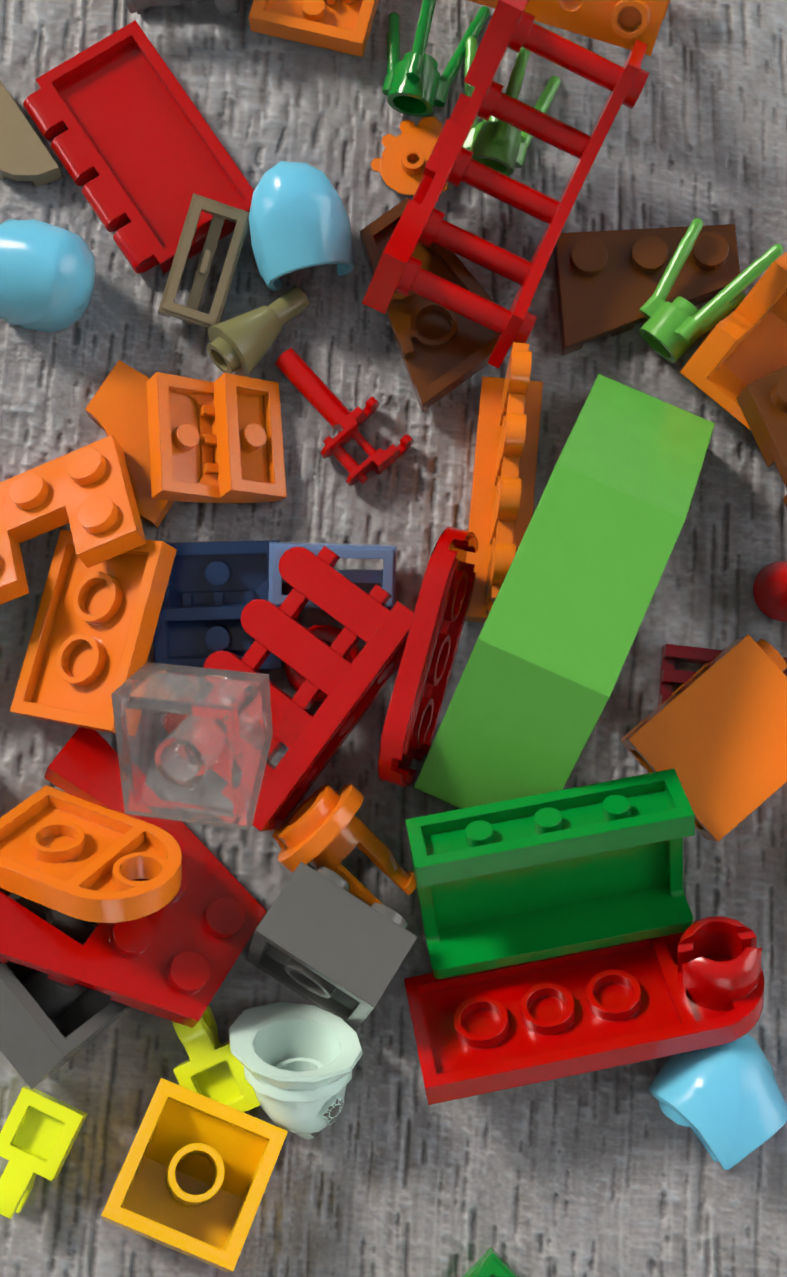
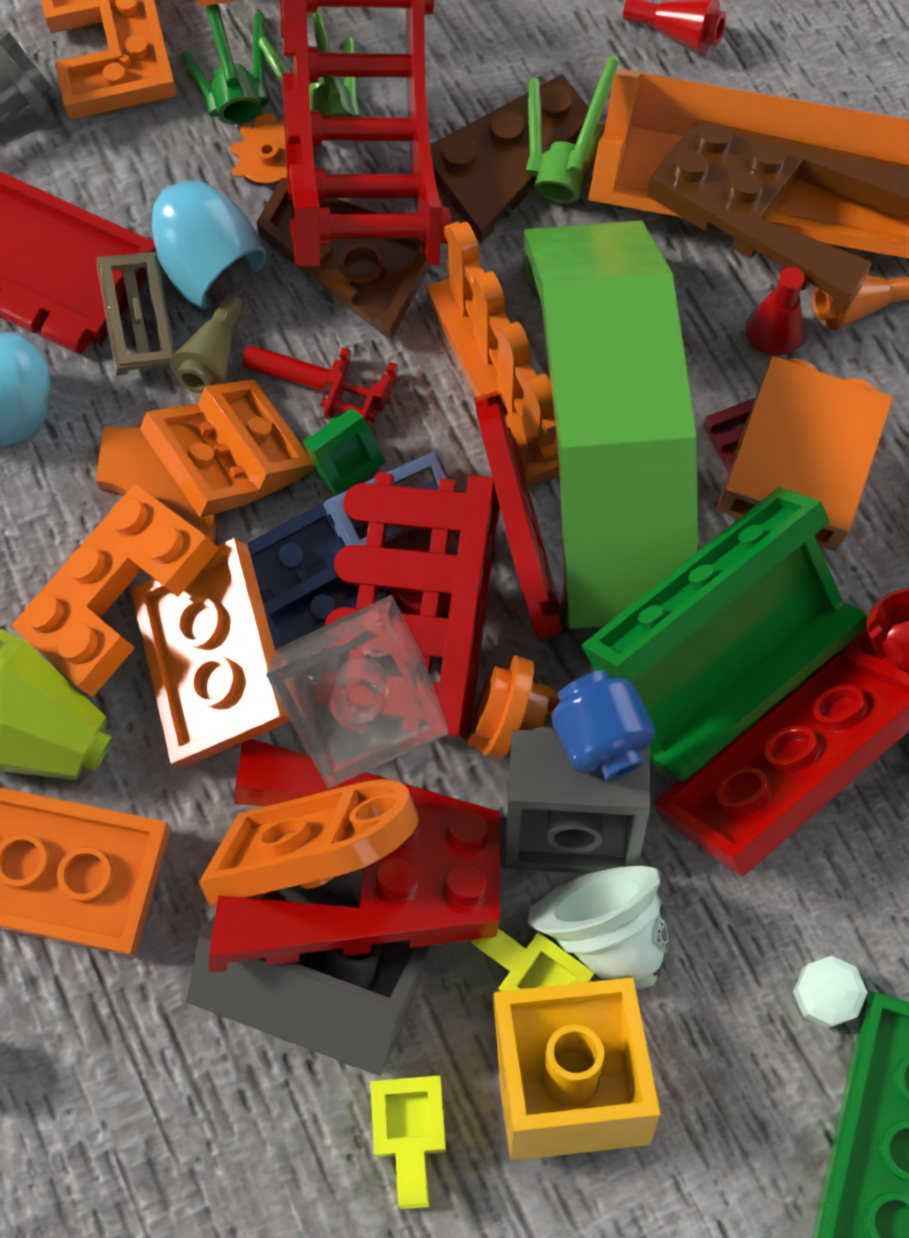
camera: 25 degrees left, 10 degrees down
none -> green tile [303,408,386,495]
none -> blue head [551,670,655,781]
none -> light aqua tile [793,956,867,1029]

